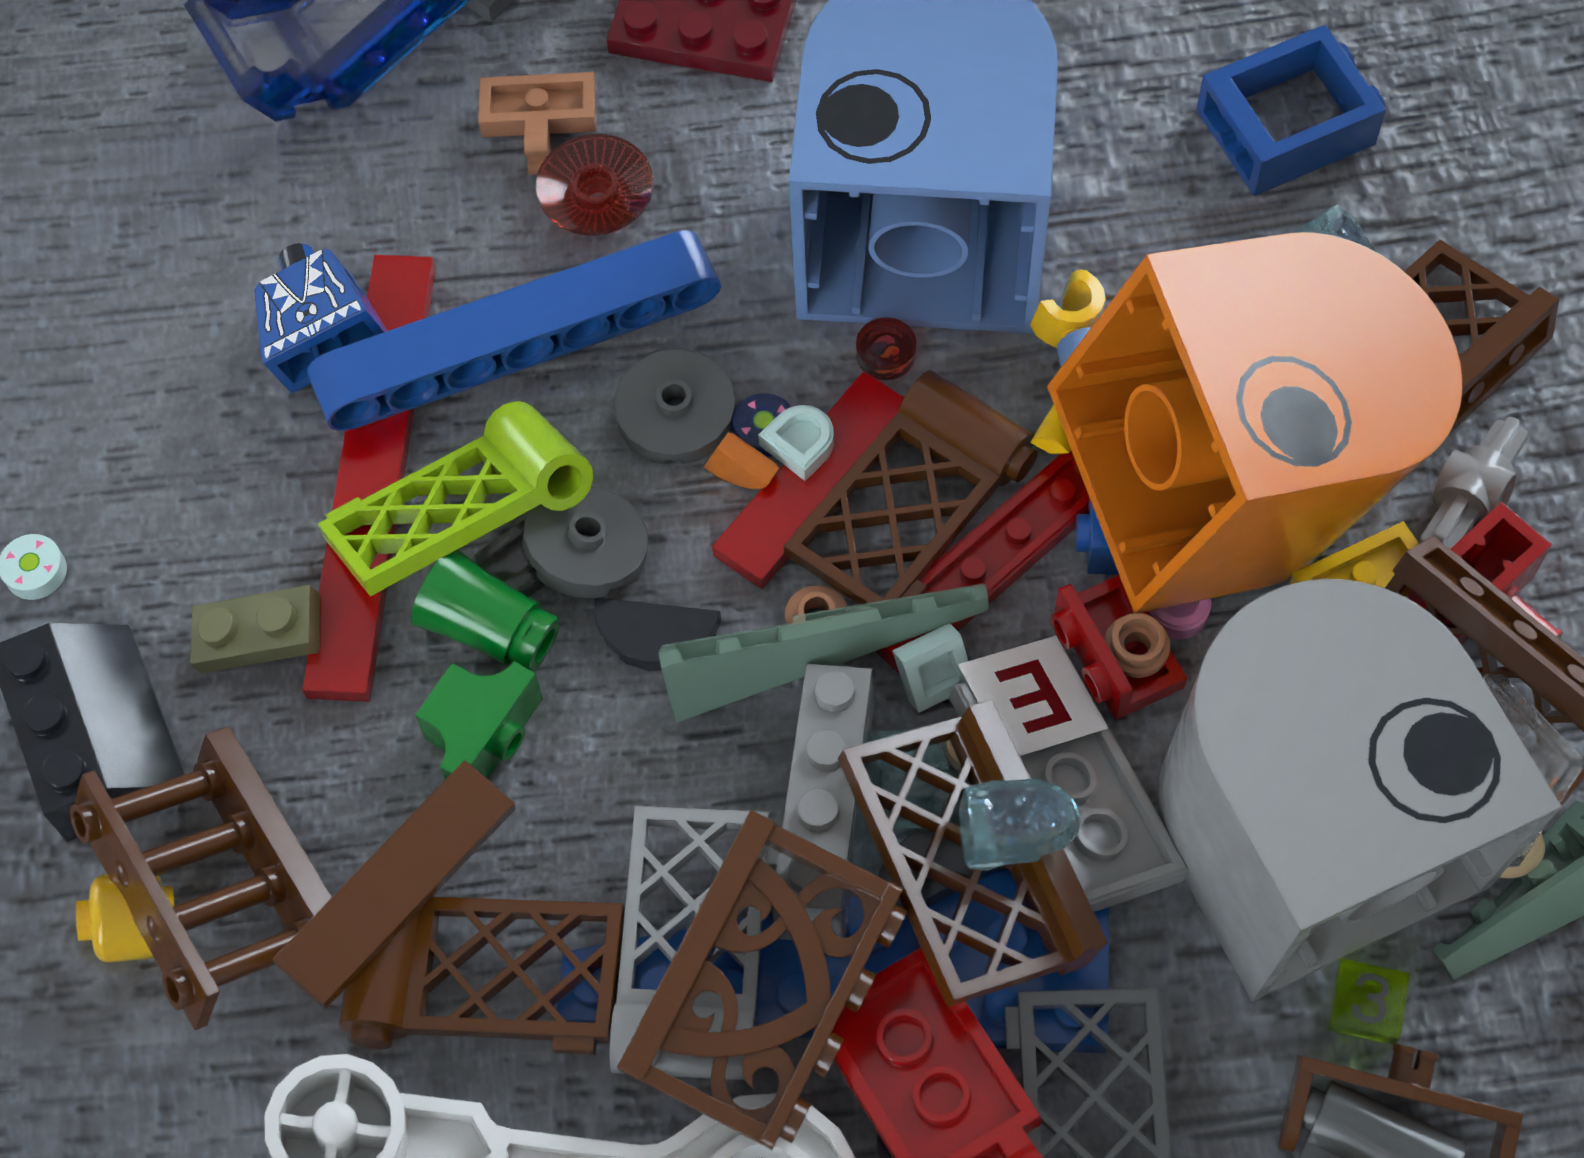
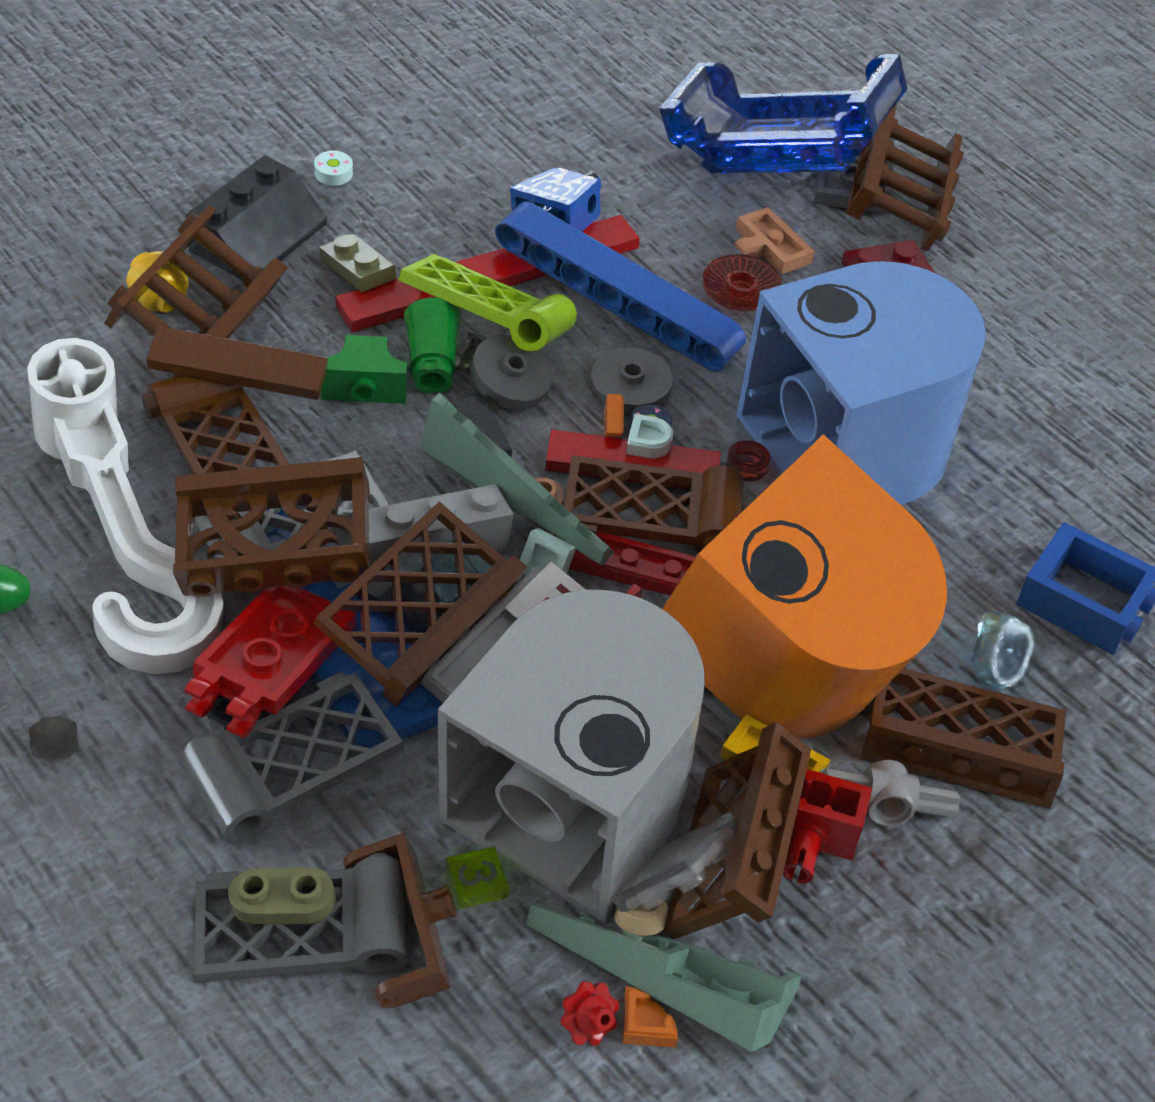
camera: 50 degrees right, 15 degrees down
clear light blue rock [959,778,1080,870] -> none

